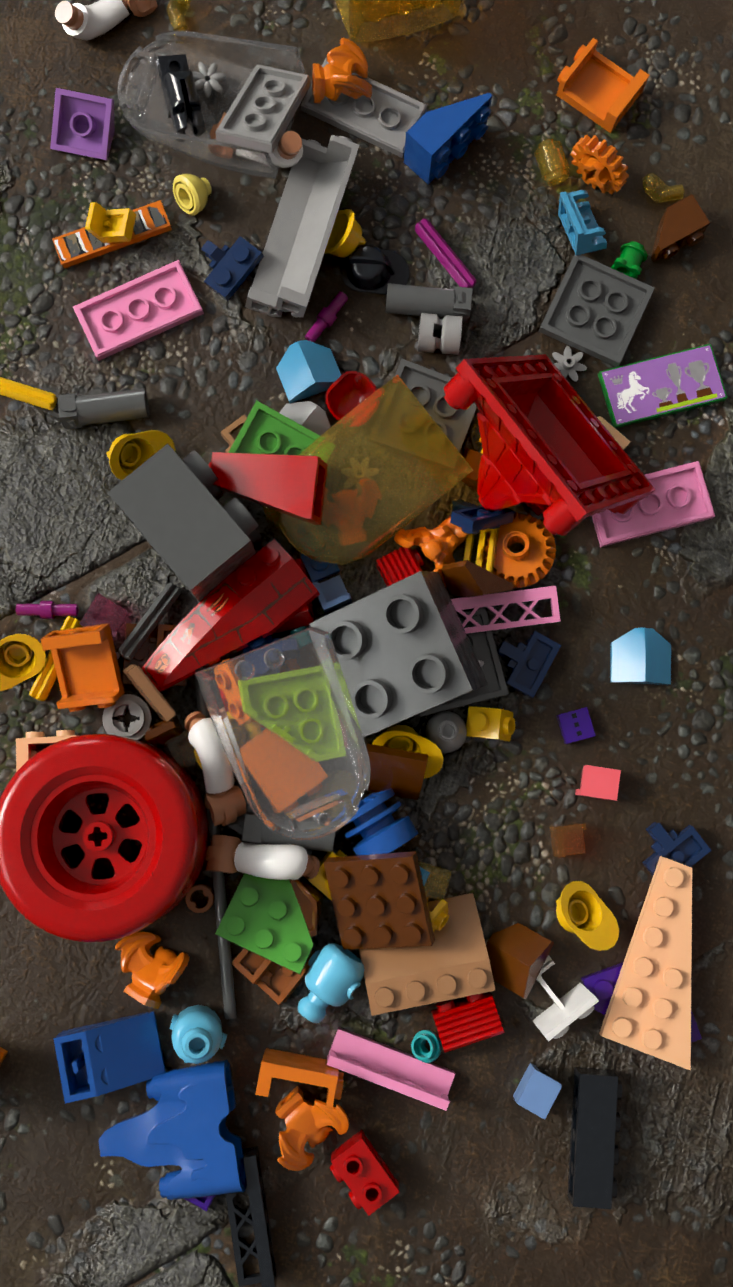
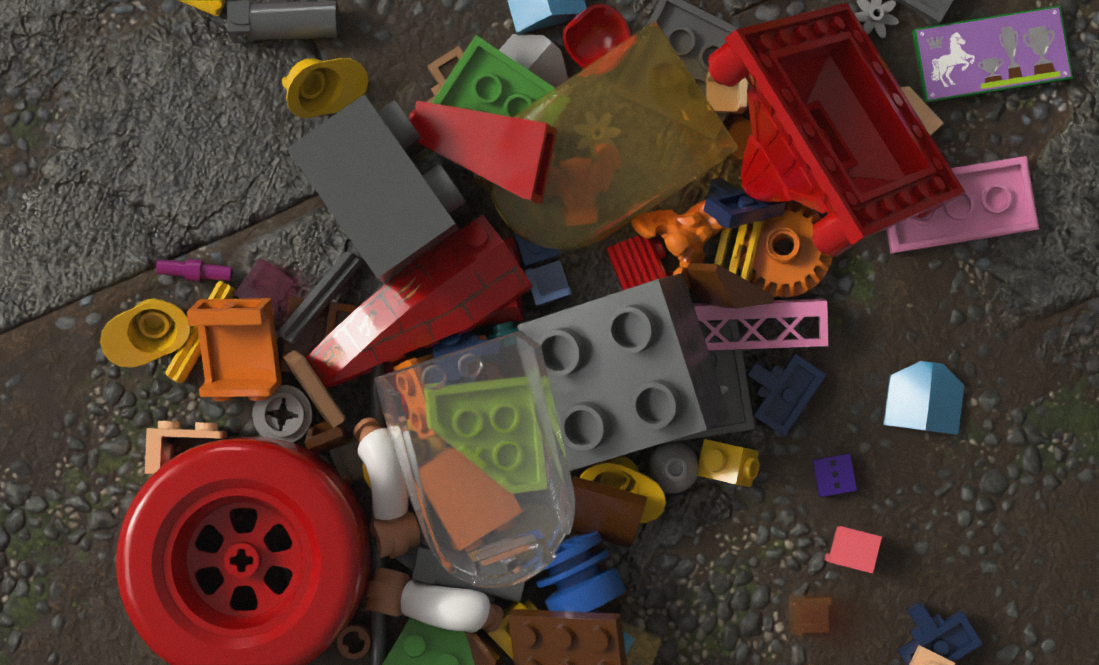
camera: 10 degrees right, 5 degrees up
none -> tan panel [705,71,748,114]

